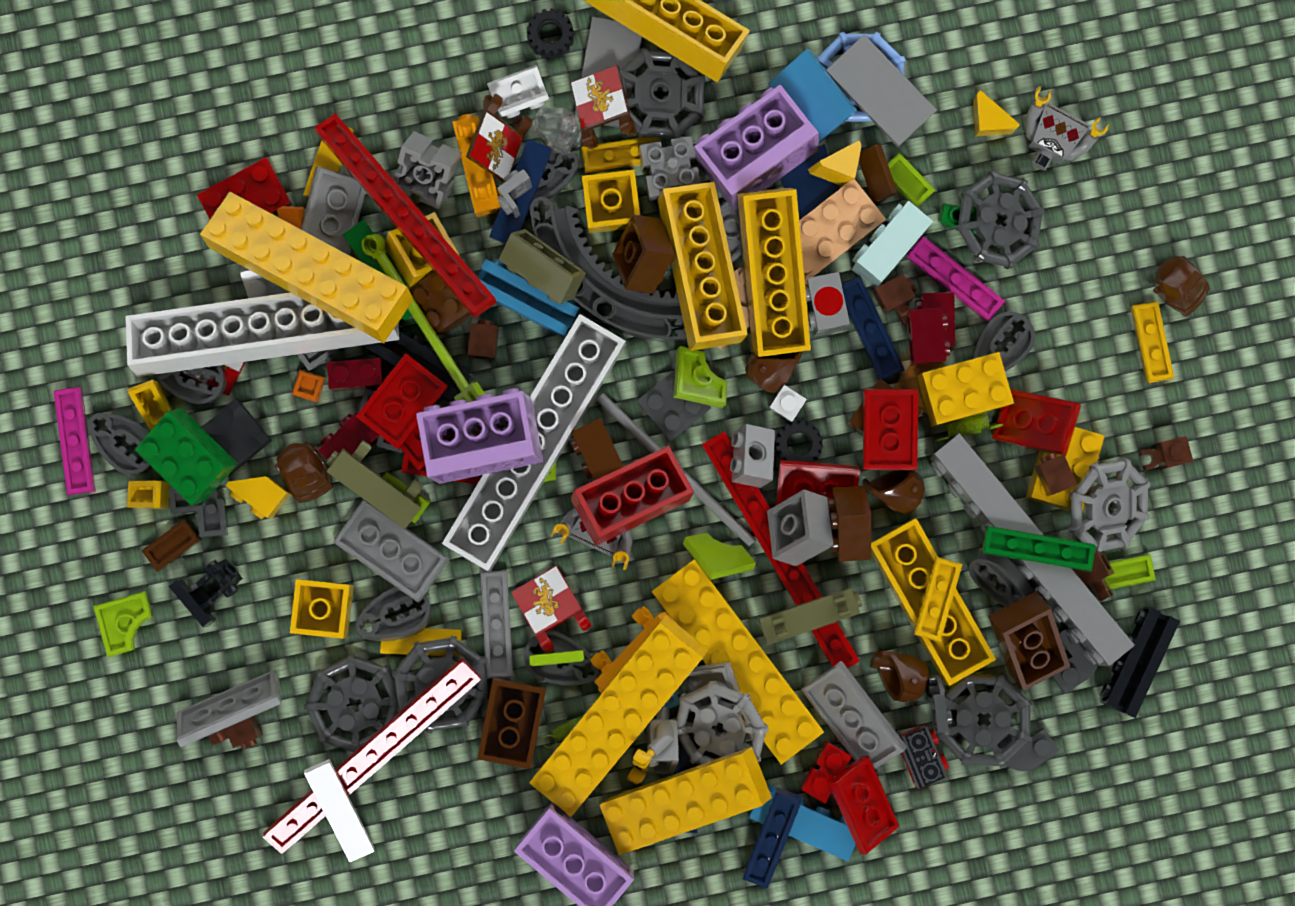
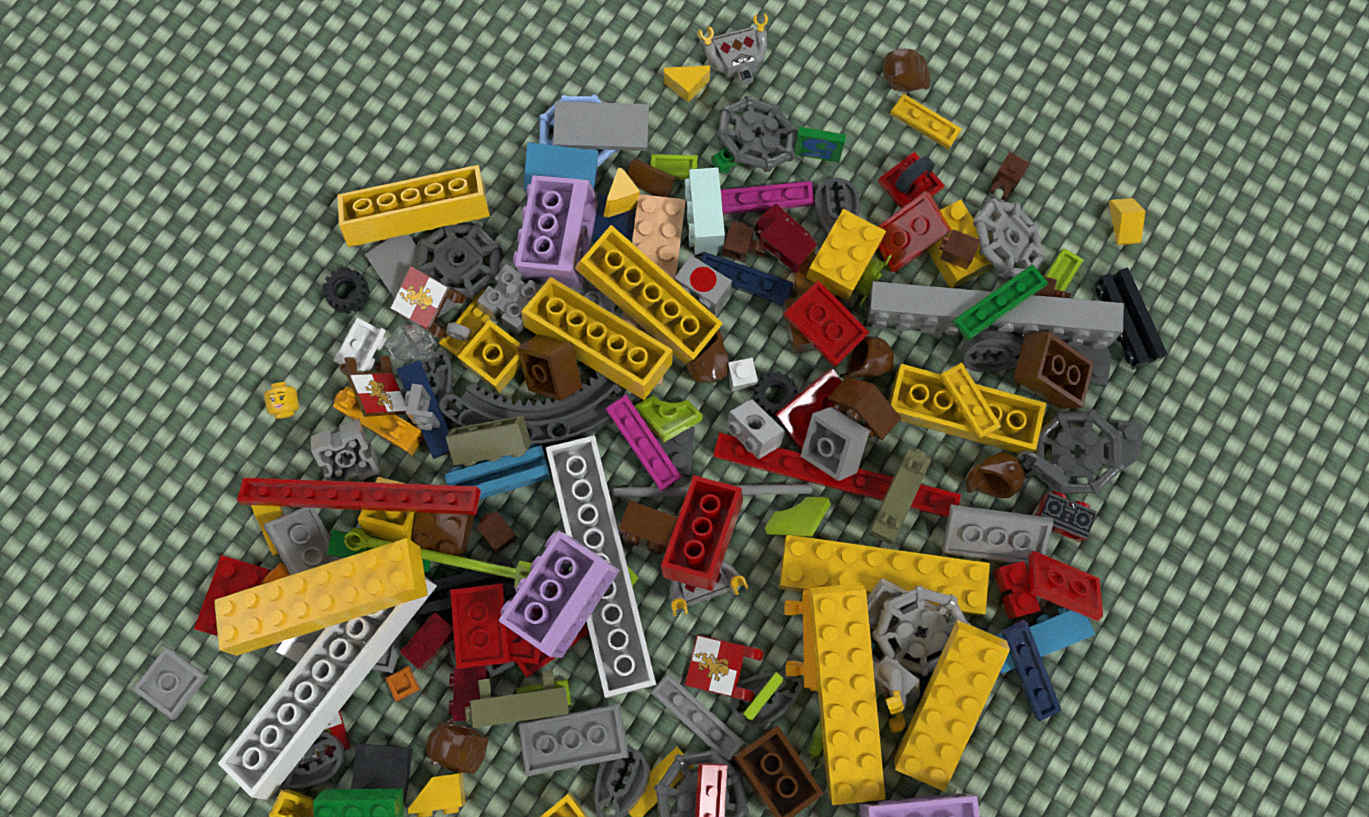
camera: 45 degrees left, 10 degrees down
none -> light grey tile [132,646,208,720]
none -> yellow head [264,382,300,419]
none -> light grey tile [445,323,472,341]
none -> dark pink tile [605,395,682,491]
none -> green tile [794,126,846,163]
none -> red plate [878,152,945,209]
none -> yellow slope [1109,198,1145,245]

